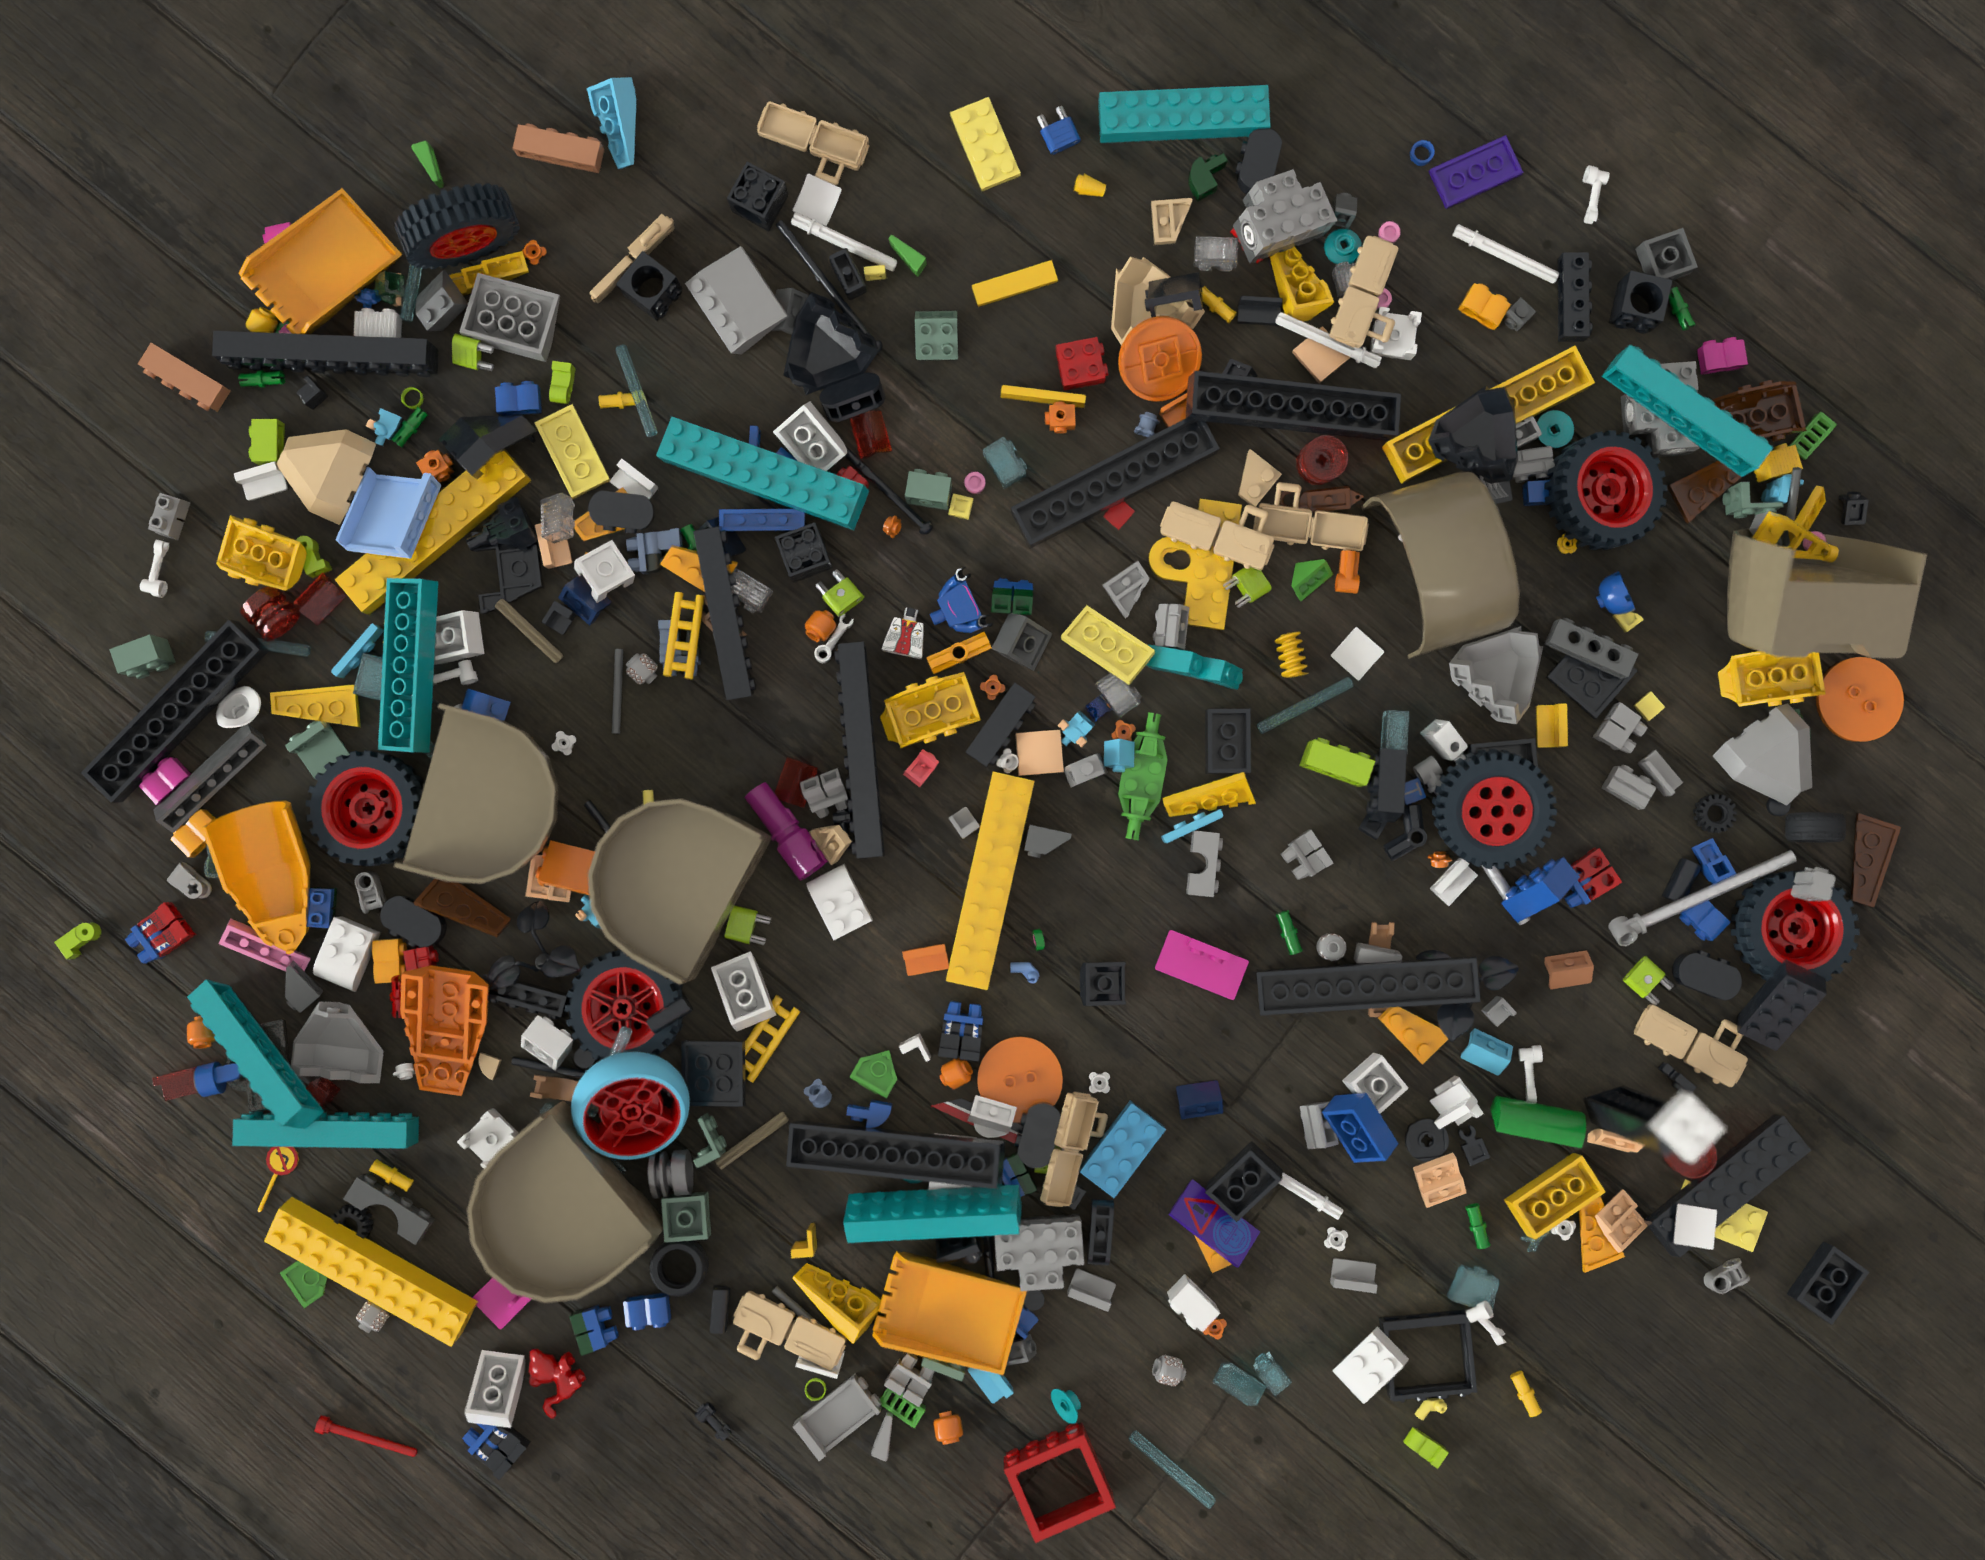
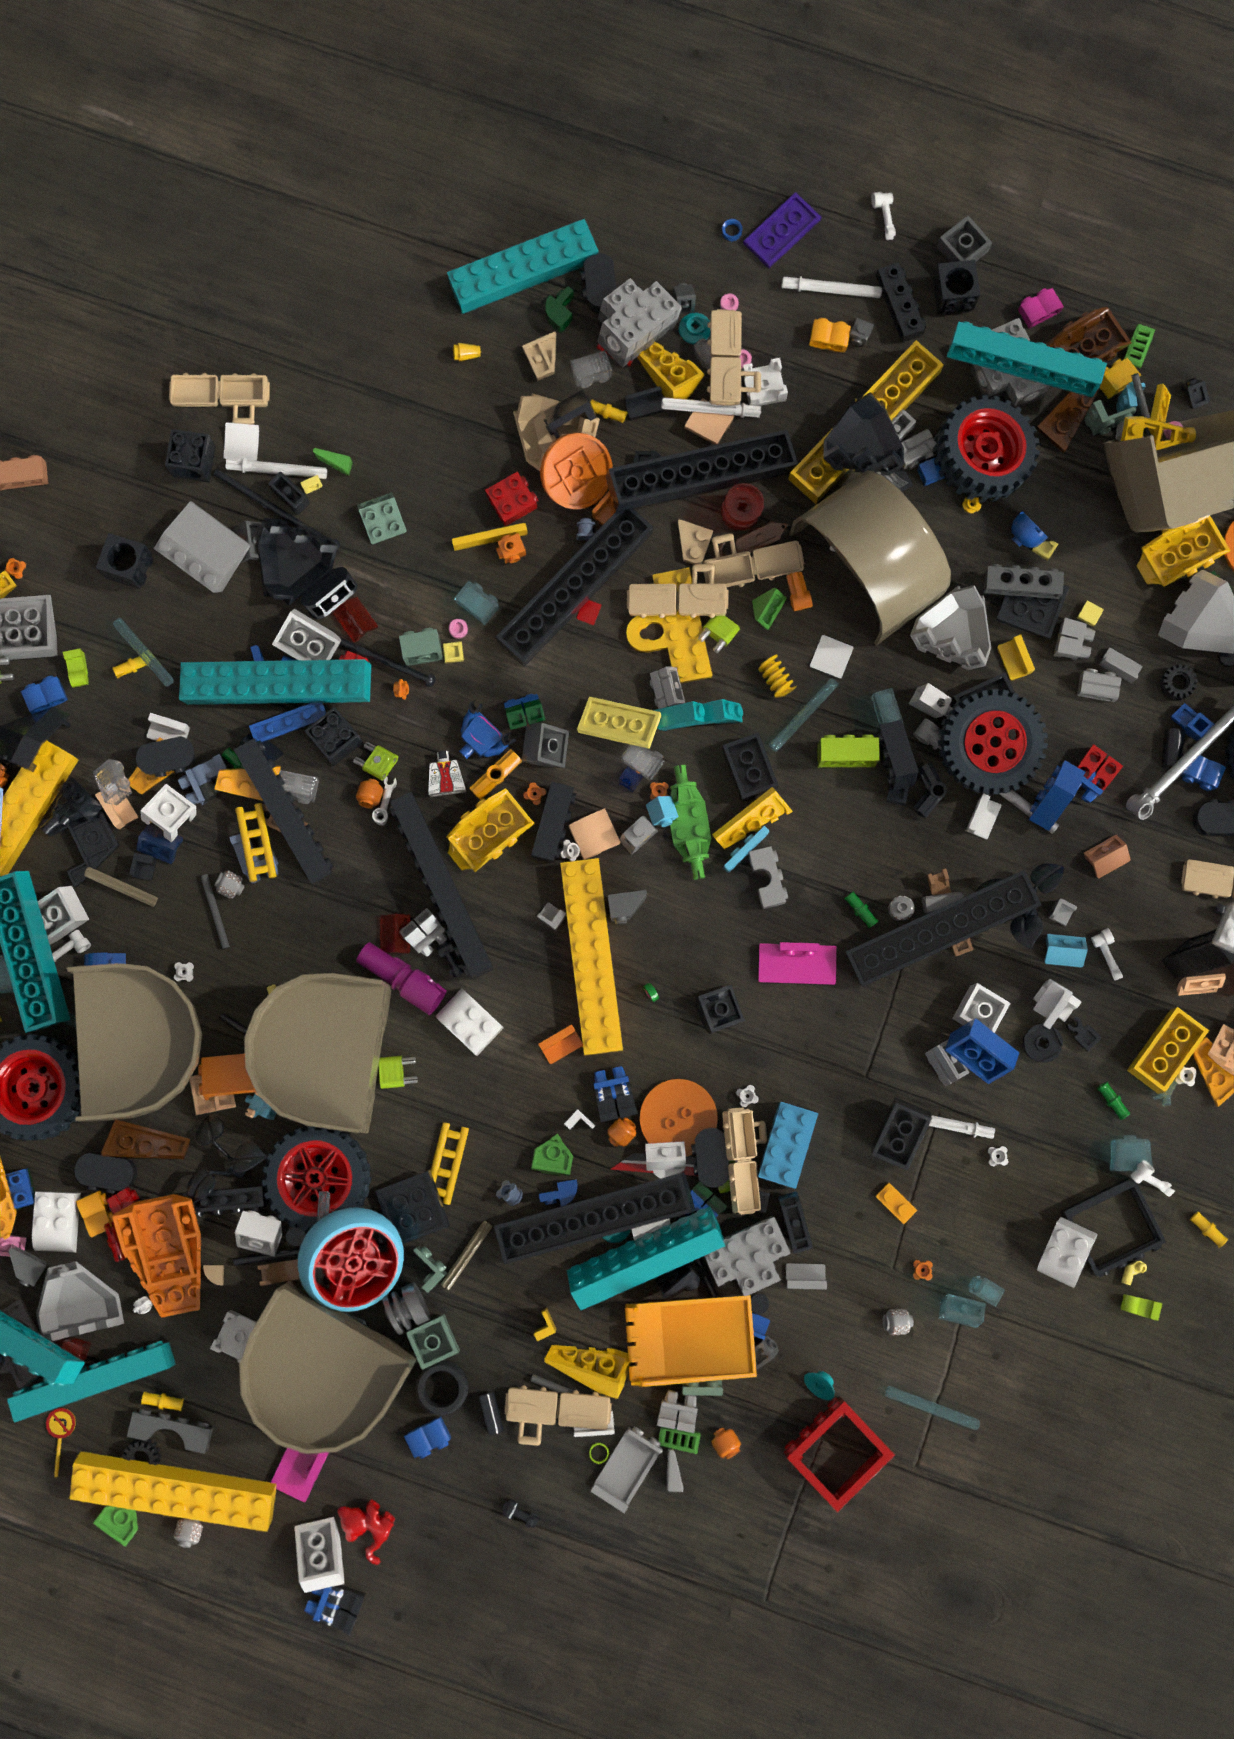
camera: 25 degrees left, 5 degrees down
red piece [315,1415,418,1457] -> none
light grey piece [355,871,387,914] -> none
light yellow plate [535,404,611,499] -> none
blue hips [569,1305,619,1356] -> none
medium azure wedge [587,77,636,169] -> none
tan piece [590,214,674,303] -> none
black brick [646,995,693,1034] -> none
white brick [711,951,776,1031] -> none
tan wing [809,825,852,865] -> none
coral bracket [903,749,939,787] -> none
light yellow plate [950,97,1021,191] -> none
medium azure panel [968,1367,1013,1404] -> none
yellow tile [972,260,1058,307] -> none
medium blue arm [1010,962,1039,984] -> none
blue piece [1037,106,1081,155] -> none
medium azure piece [1058,711,1095,747] -> none
light grey wing [1102,561,1150,619] -> none
white brick [1167,1274,1220,1332] -> none
dark purple tile [1168,1179,1260,1268] -> none
dark blue panel [1176,1080,1223,1120] -> none
light grey hips [1281,829,1334,880] -> none
light grey panel [1330,1258,1377,1293] -> none
light orange wing [1378,1007,1448,1065] -> none
blue tile [1404,778,1426,805] -> none
light nougat slope [1413,1153,1466,1208] -> none
orange plate [1428,851,1452,868] -> none
green brick [1490,1096,1586,1148] -> none
teal piece [1537,410,1574,448] -> none
lime piece [1623,956,1674,1006] -> none
green pin [1668,287,1696,331] -> none

